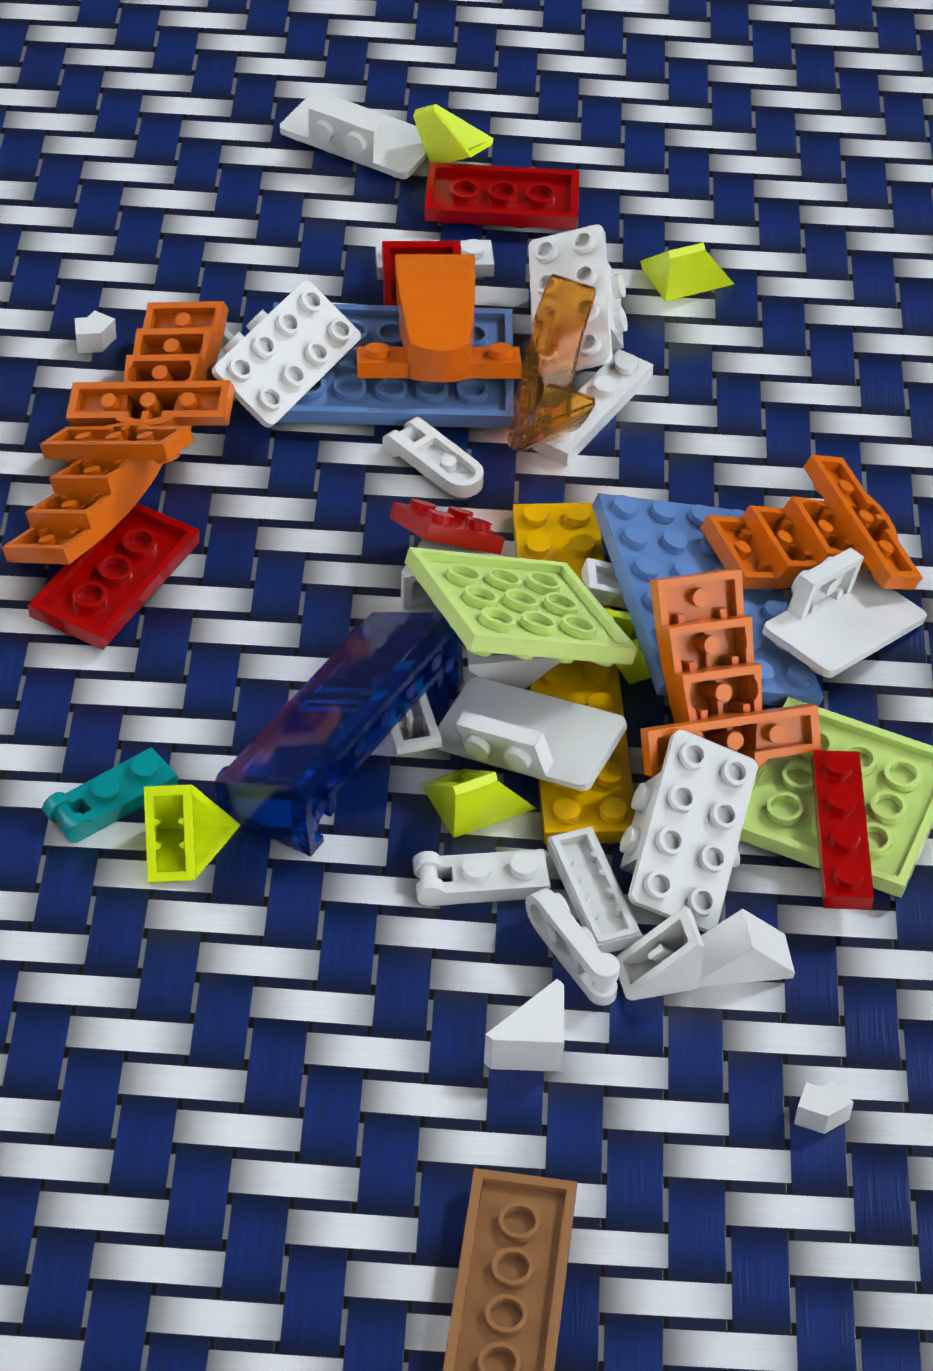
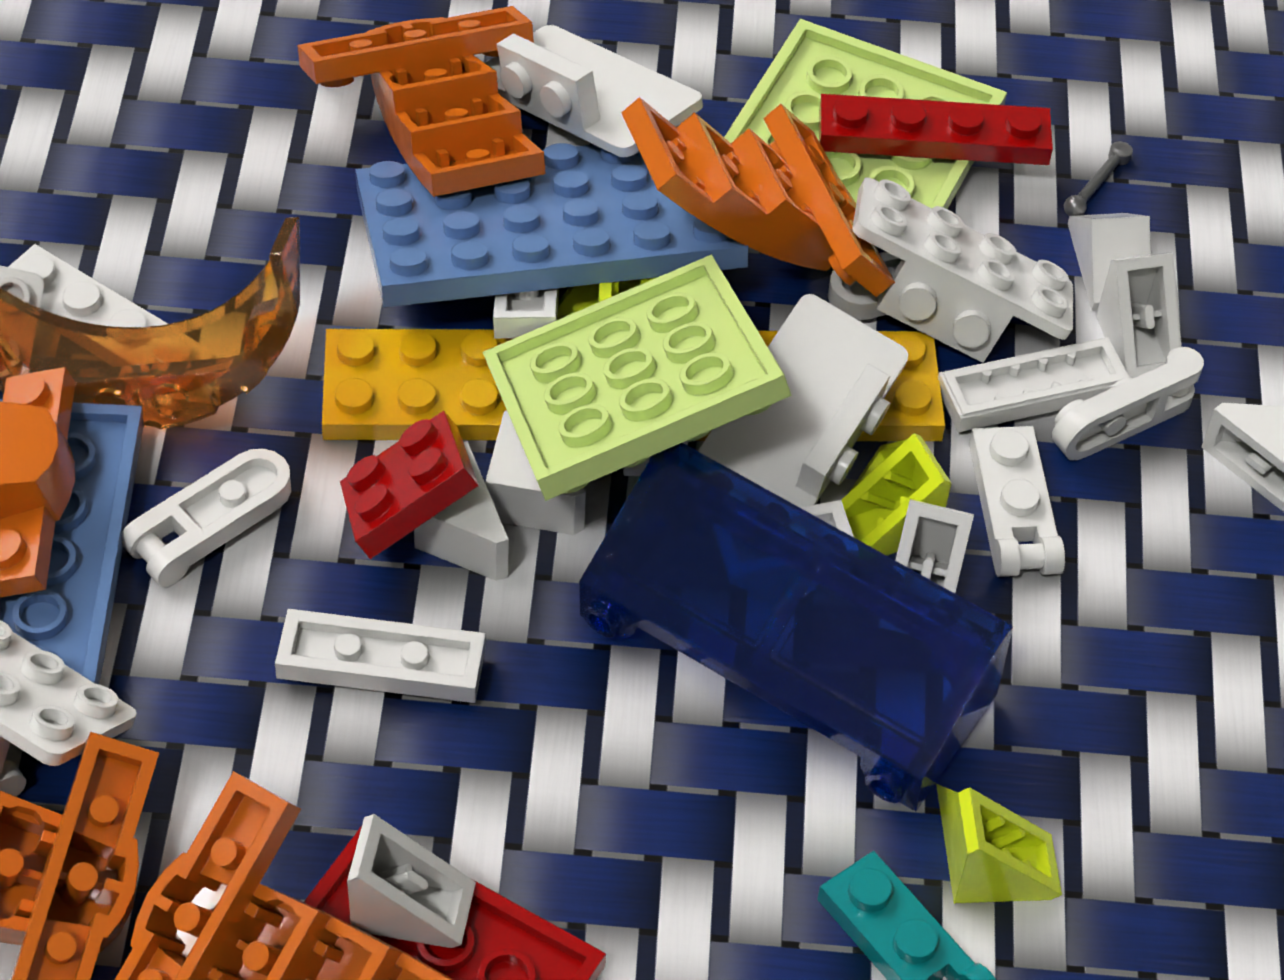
camera: 90 degrees left, 5 degrees up
none -> white plate [275,609,486,703]
none -> white slope [347,814,476,948]
none -> white slope [880,499,974,642]
none -> flat silver hinge [1064,141,1133,216]

